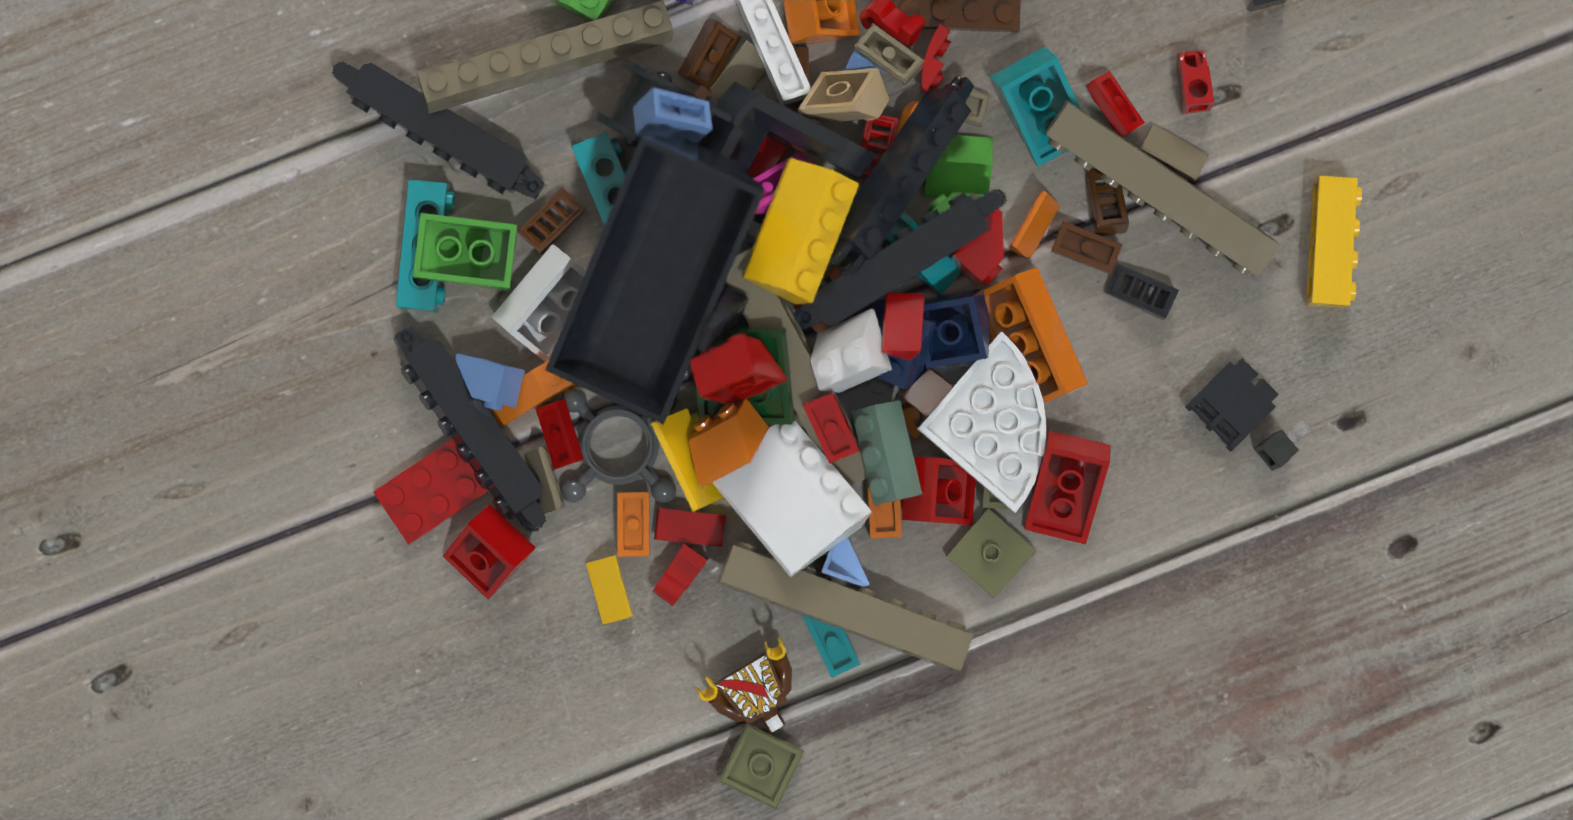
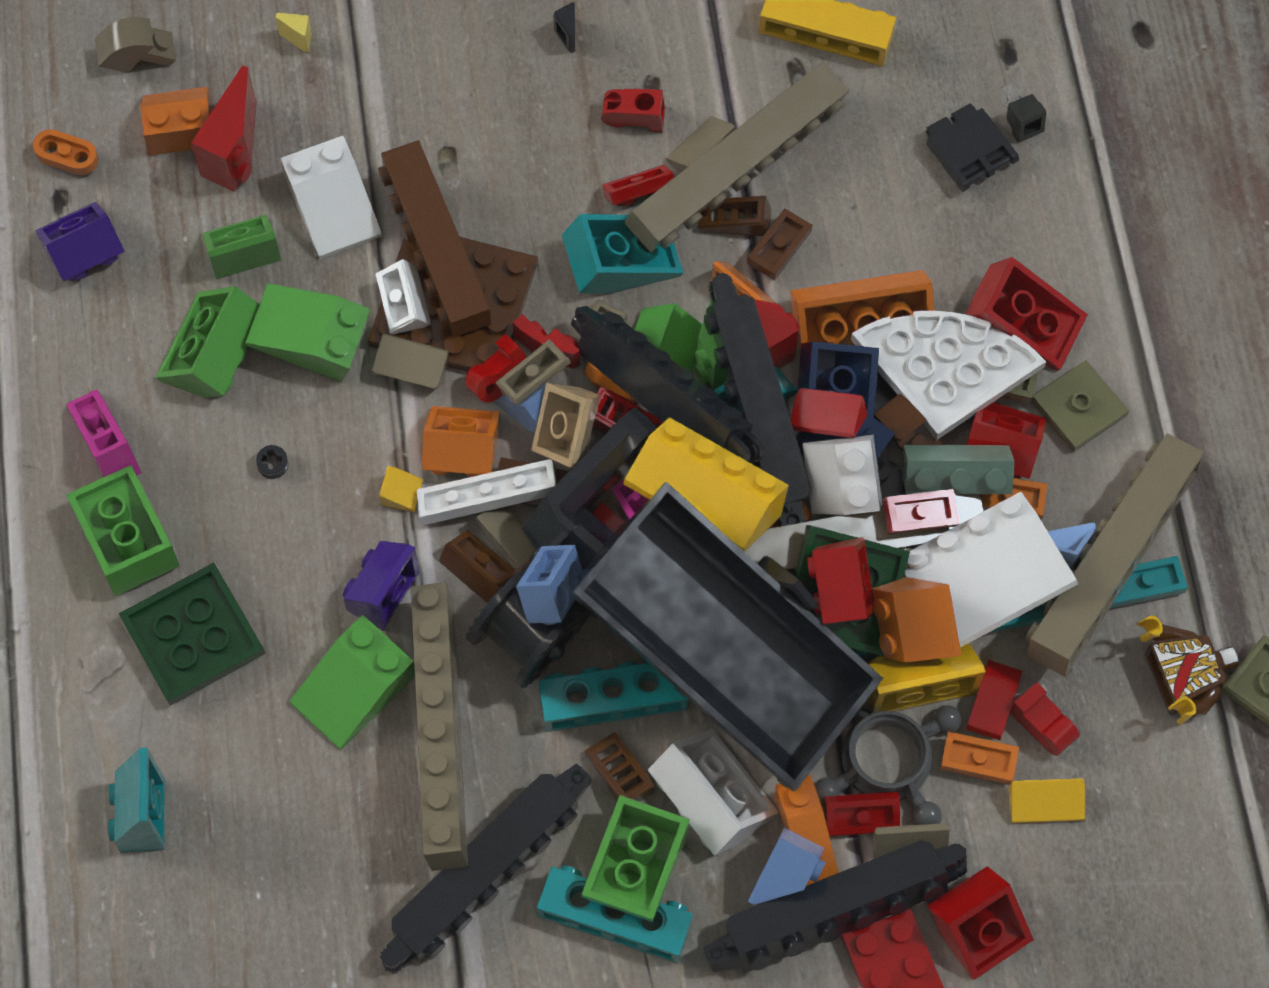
camera: 80 degrees left, 20 degrees down
black slope [1105,264,1179,320] -> none

